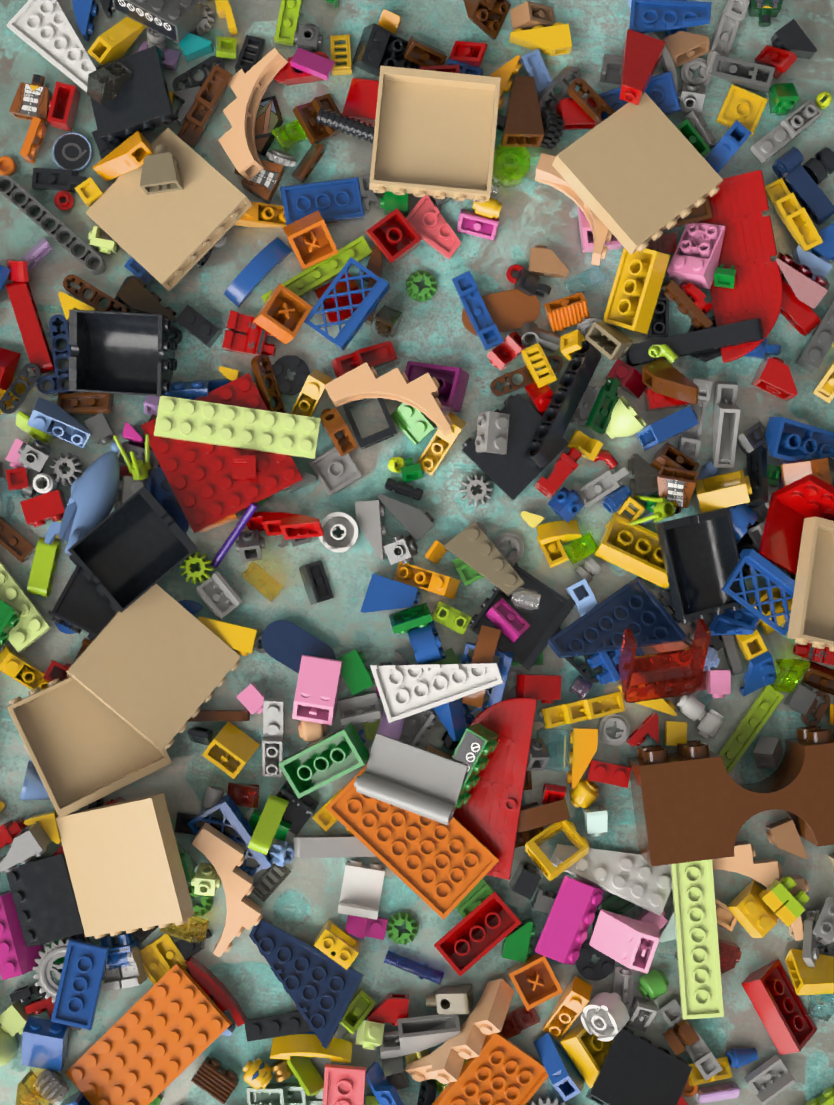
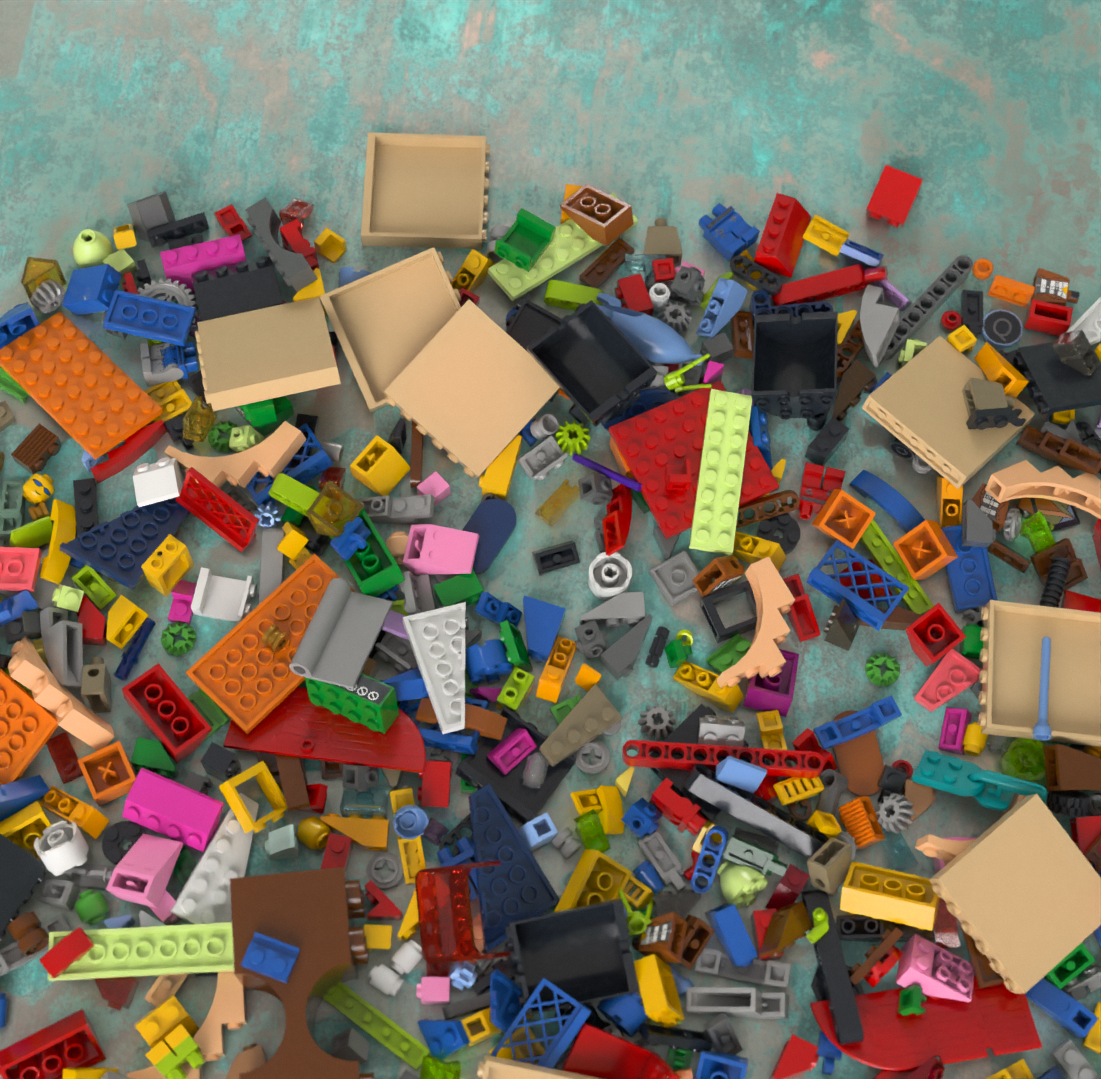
camera: 90 degrees right, 20 degrees down
none -> red slope [39,927,95,978]
none -> light blue slope [103,915,135,929]
none -> yellow slope [106,595,149,650]
none -> white slope [133,457,184,507]
none -> red fence [176,467,259,552]
none -> blue plate [241,932,301,984]
none -> pearl gold wheel [262,625,289,653]
none -> yellow panel [277,521,309,560]
none -> clear yellow slope [306,480,364,537]
none -> blue hips [330,517,371,561]
none -> medium blue hair [392,805,429,839]
none -> magenta slope [469,687,502,703]
none -> blue slope [475,592,523,627]
none -> light grey wheel [530,413,559,440]
none -> red beam [622,740,824,778]
none -> blue beam [691,826,728,893]
none -> medium blue slope [716,756,767,793]
none -> yellow slope [756,710,788,760]
none -> light grey slope [860,285,900,368]
none -> light grey gear [875,794,916,833]
none -> teal plate [912,750,1047,811]
none -> dark grey slope [961,499,996,548]
none -> black plate [966,407,1026,430]
none -> medium blue piece [1033,636,1052,740]

